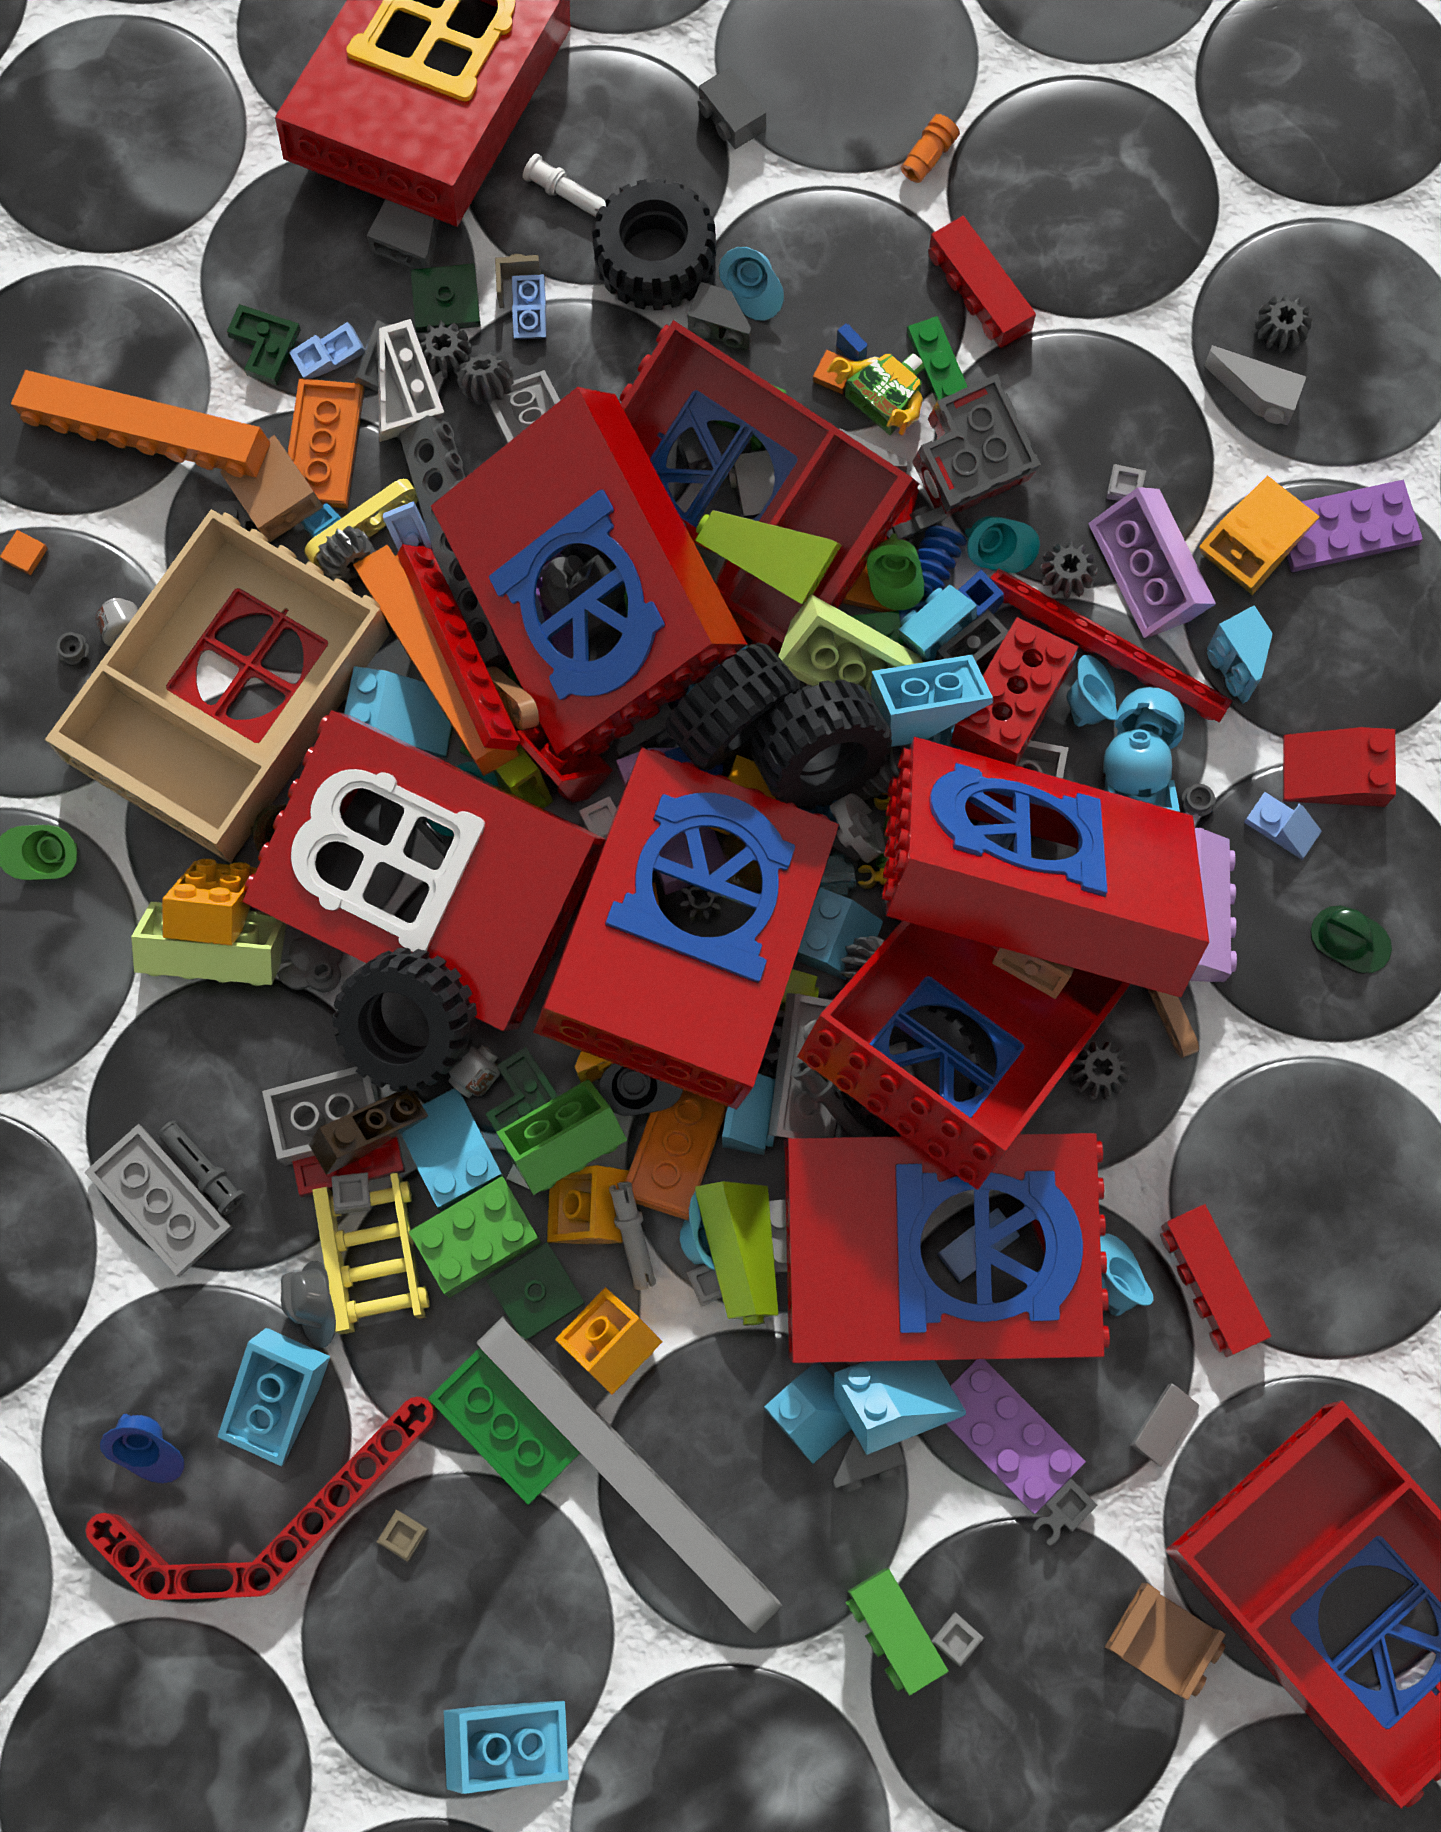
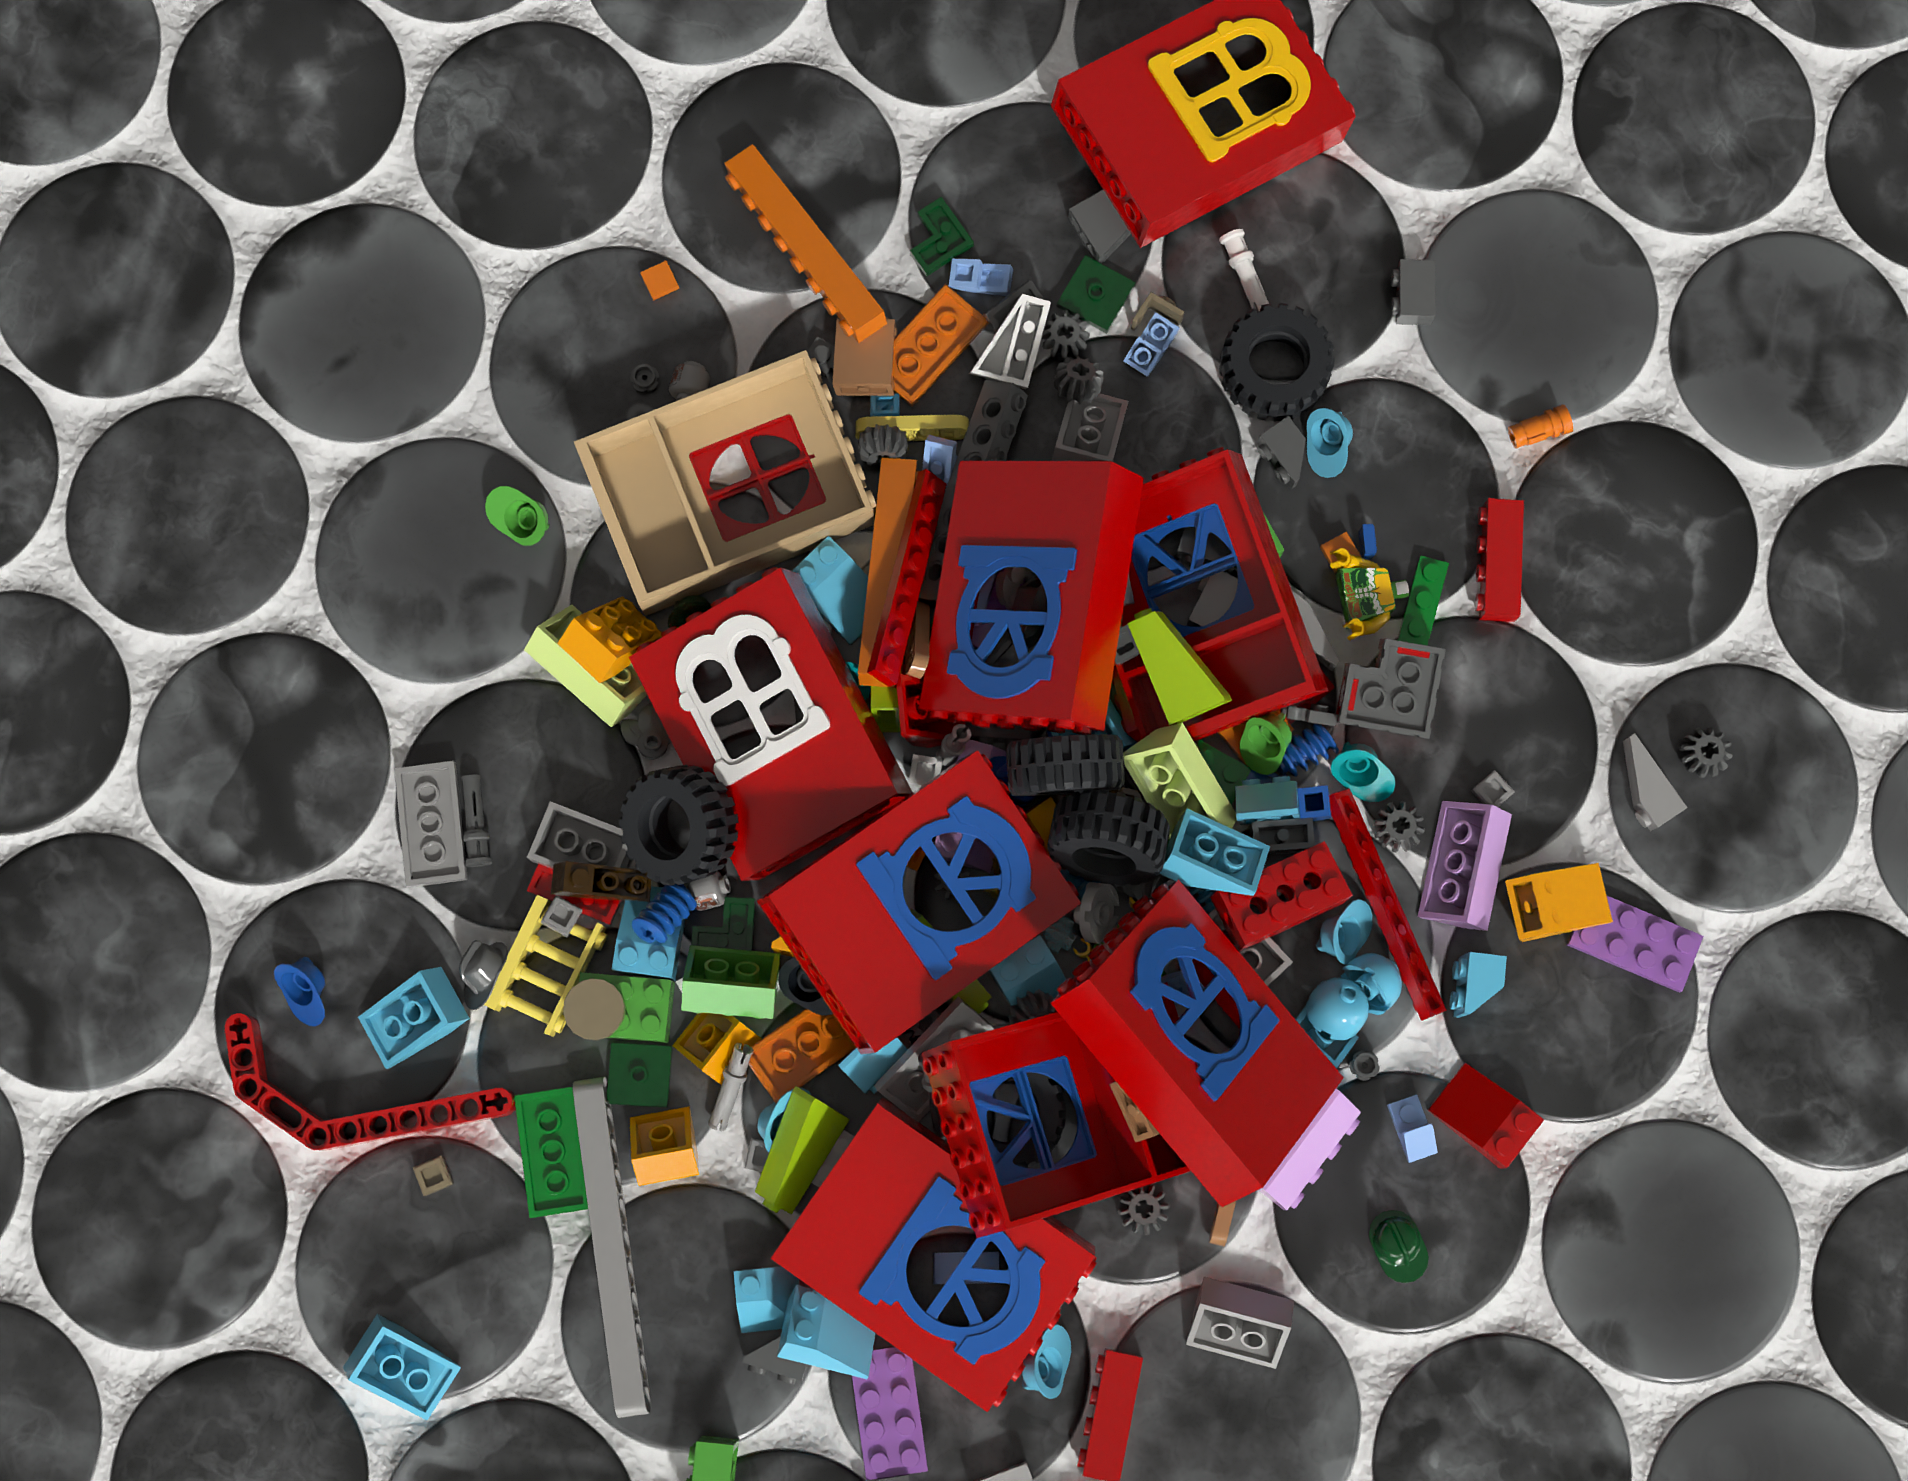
camera: 35 degrees right, 5 degrees up
none -> dark tan tile [563,978,626,1040]
none -> blue piece [632,884,697,943]
none -> light grey pin [936,724,971,766]
none -> light grey slope [1186,1277,1294,1369]

